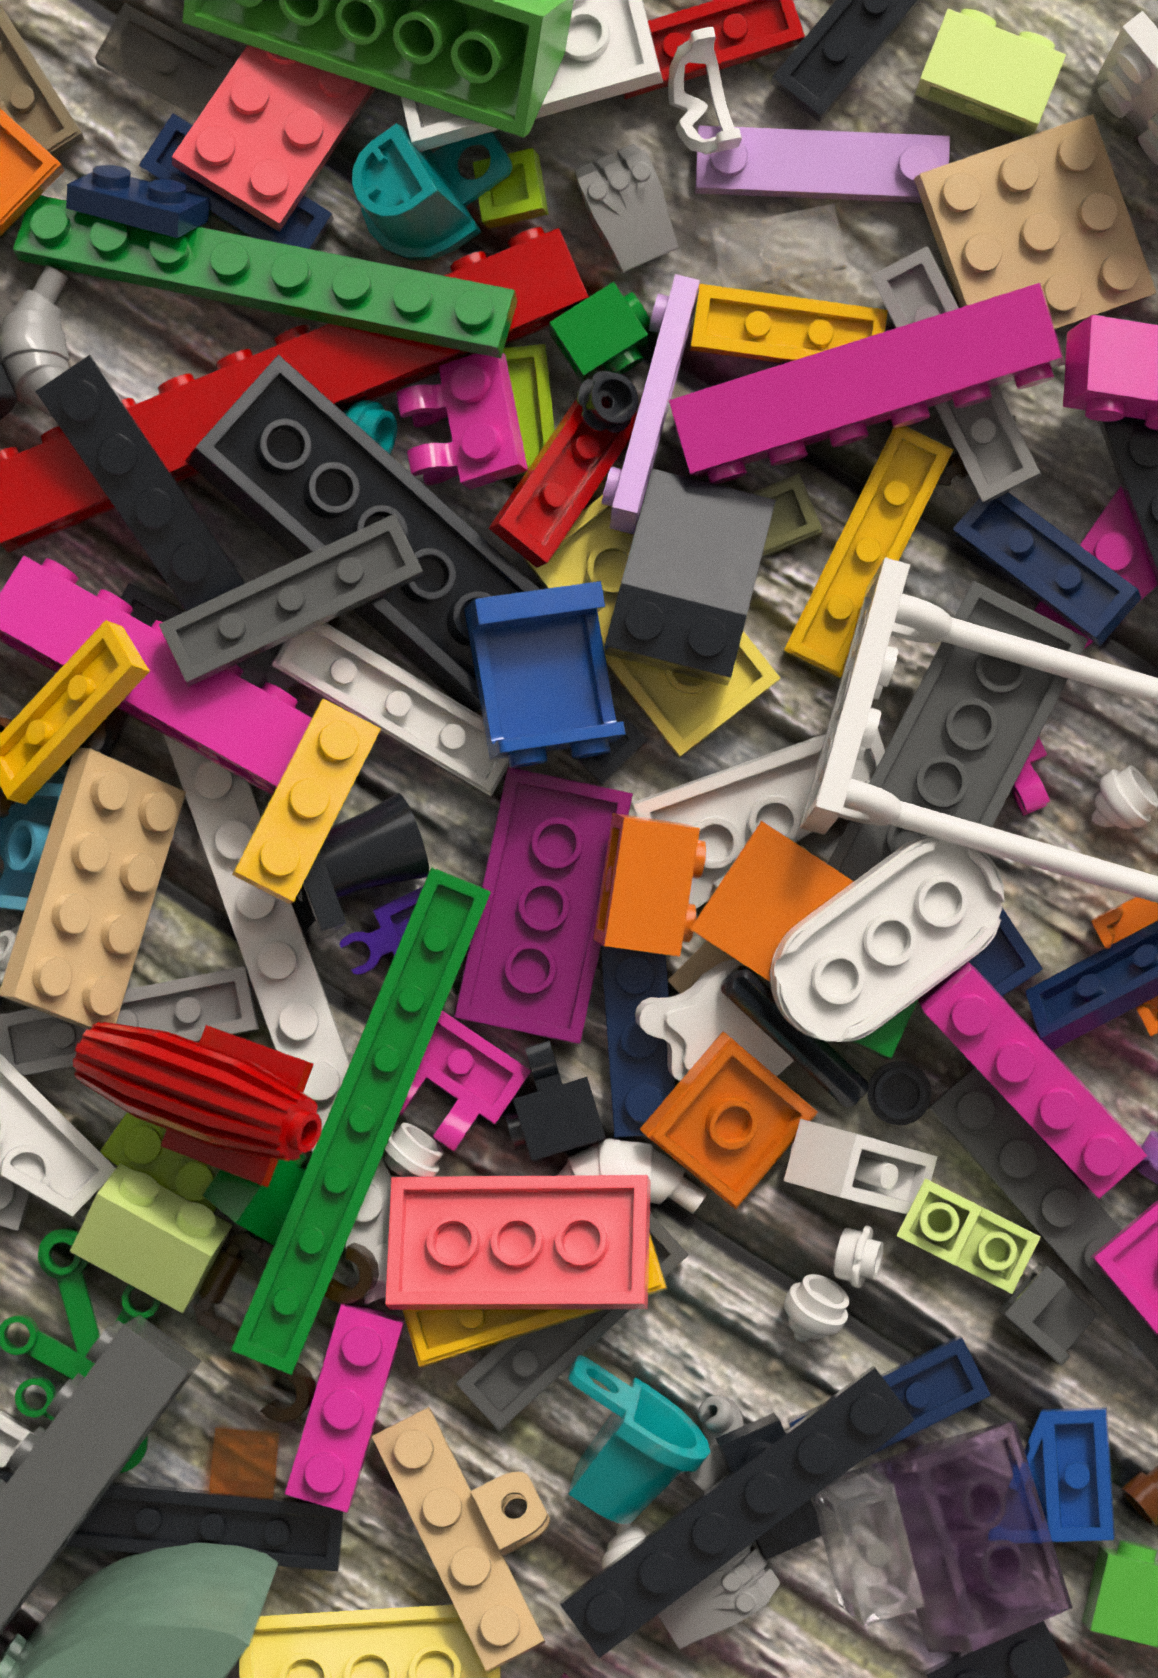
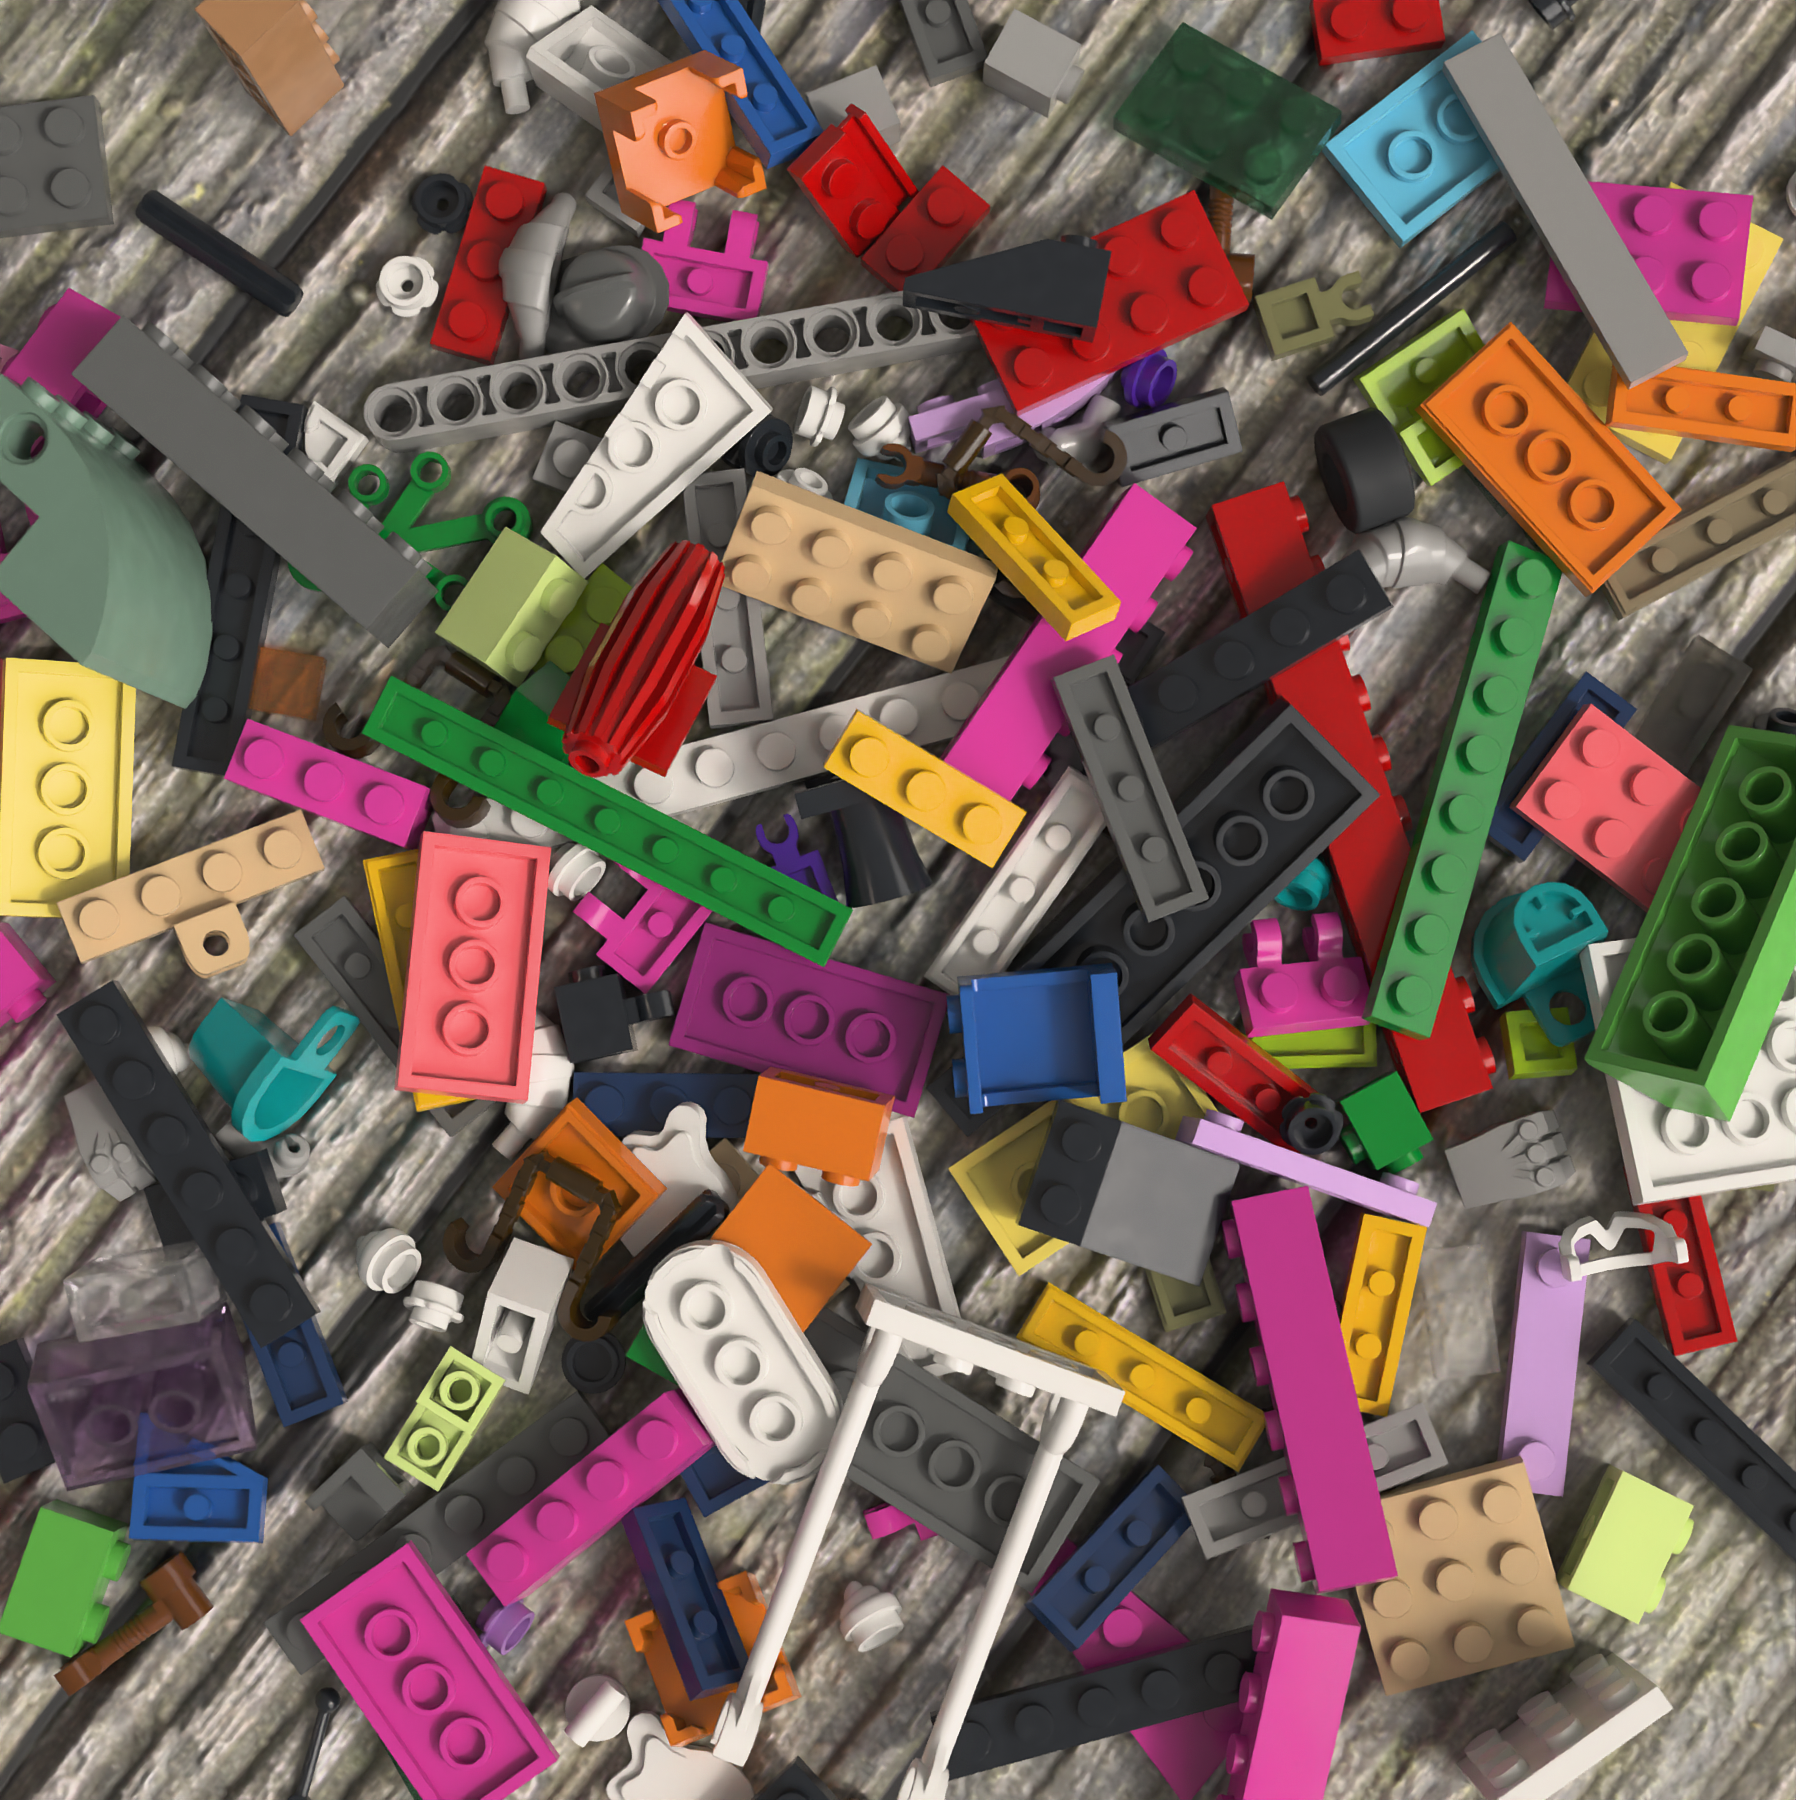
camera: 95 degrees right, 0 degrees up
dark blue plate [66,165,210,238] -> none
none -> dark brown piece [442,1151,621,1342]

